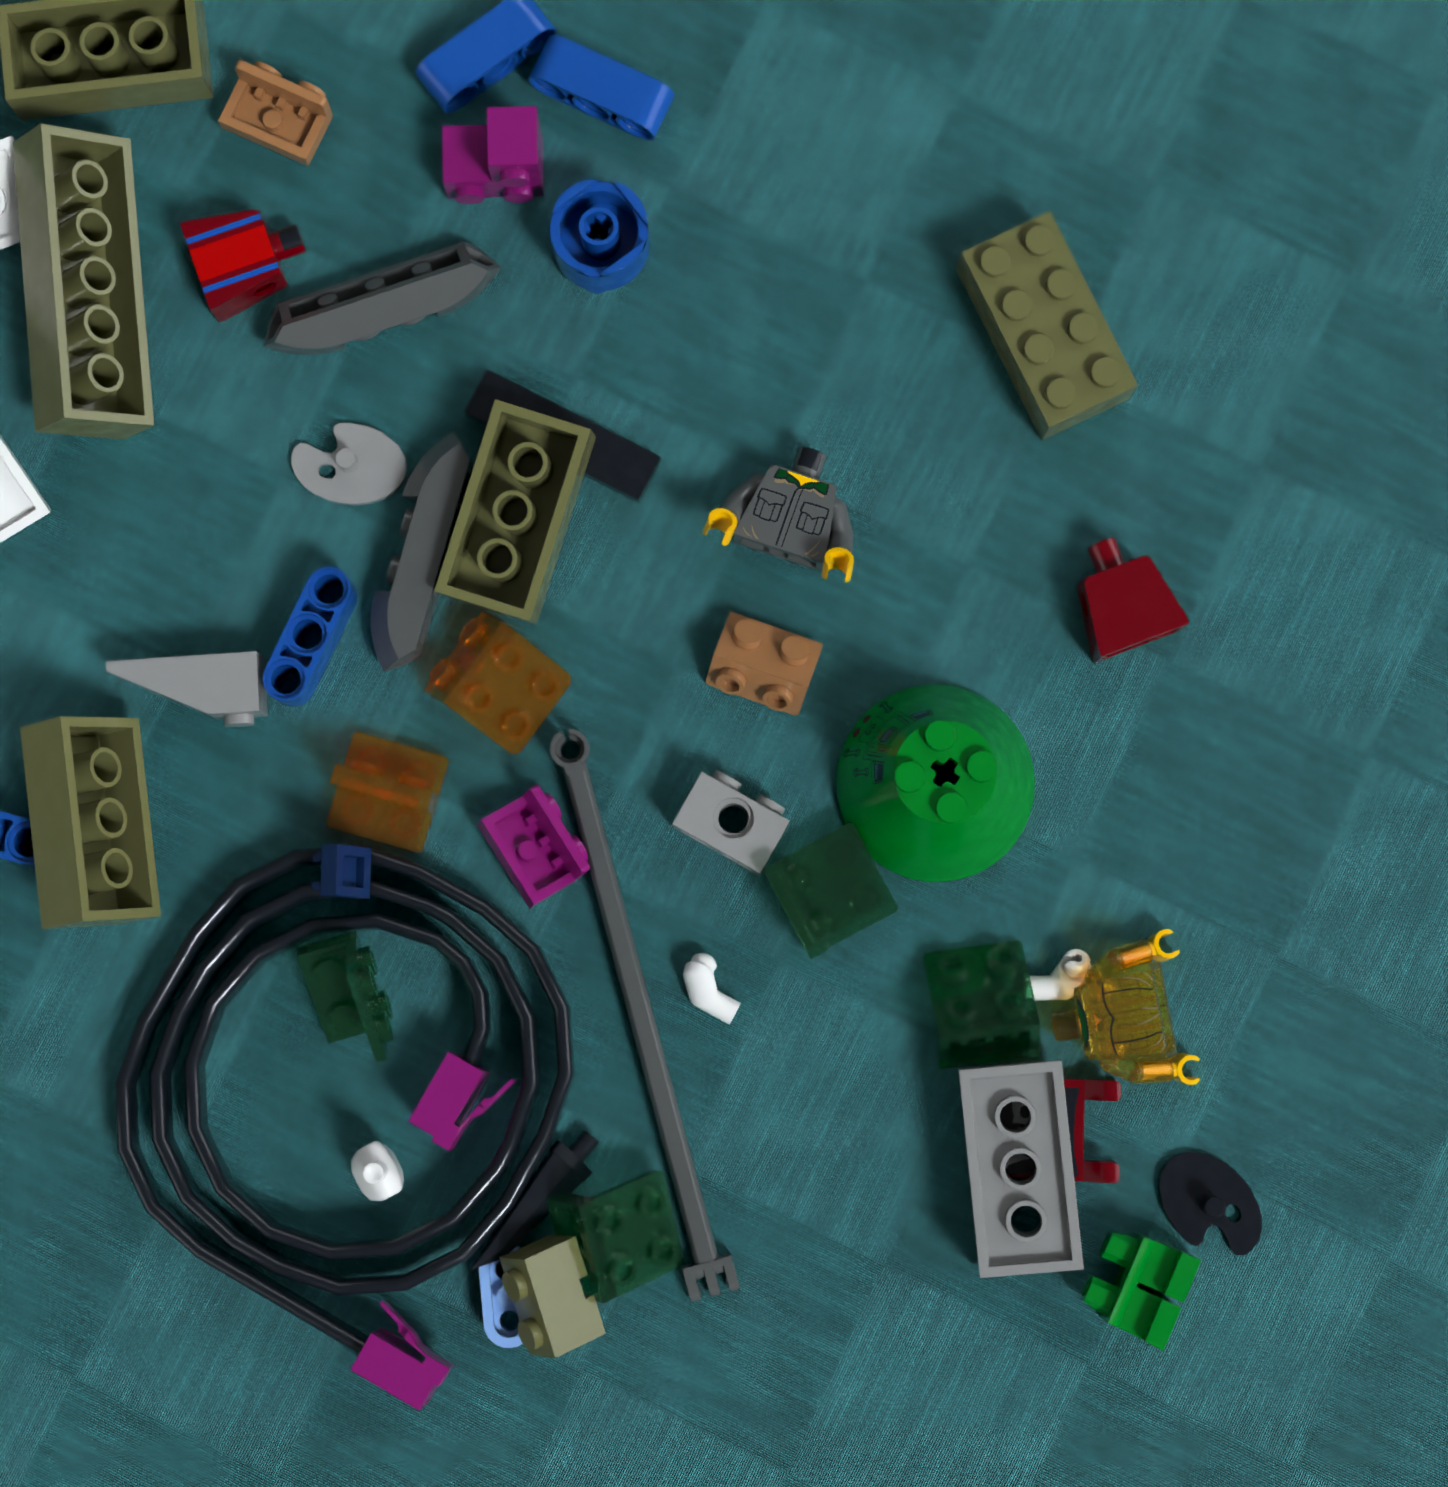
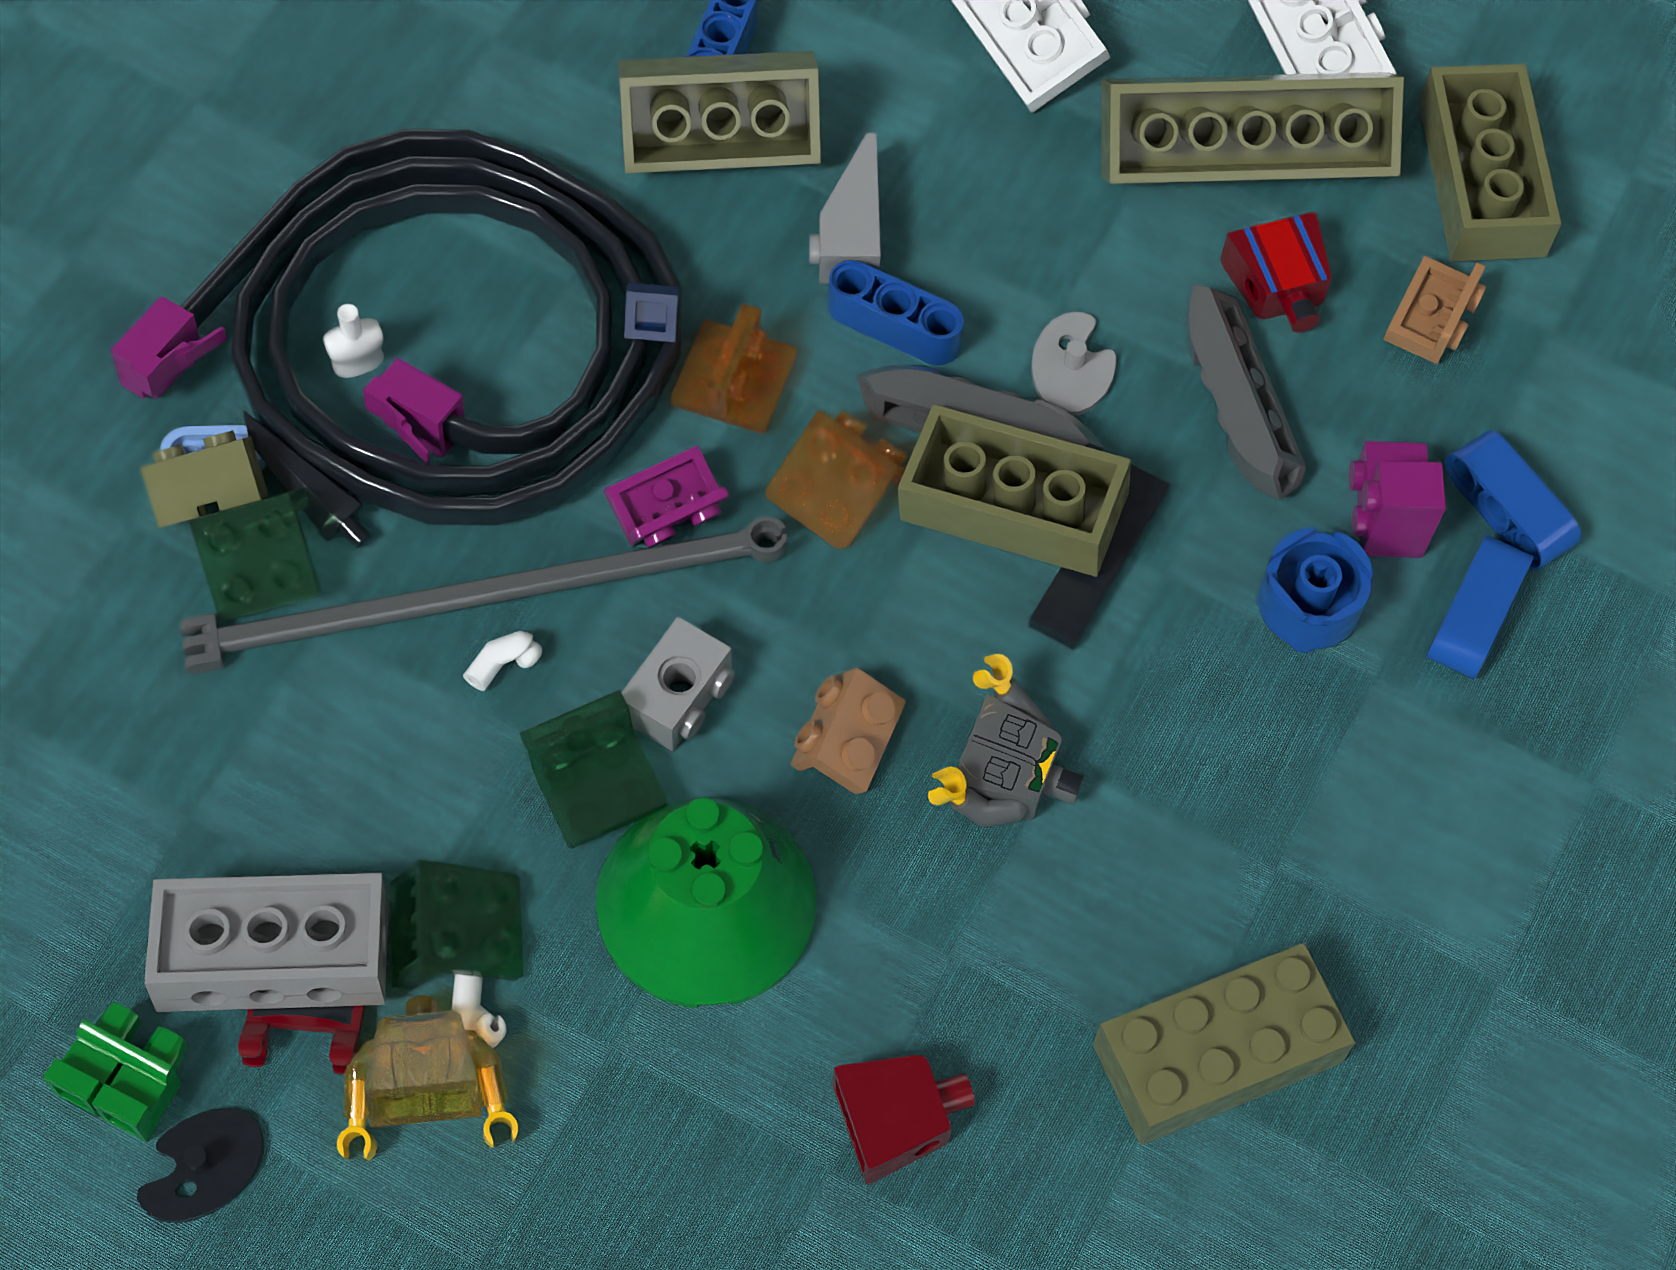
camera: 90 degrees right, 20 degrees down
clear green bracket [297,930,394,1063] -> none

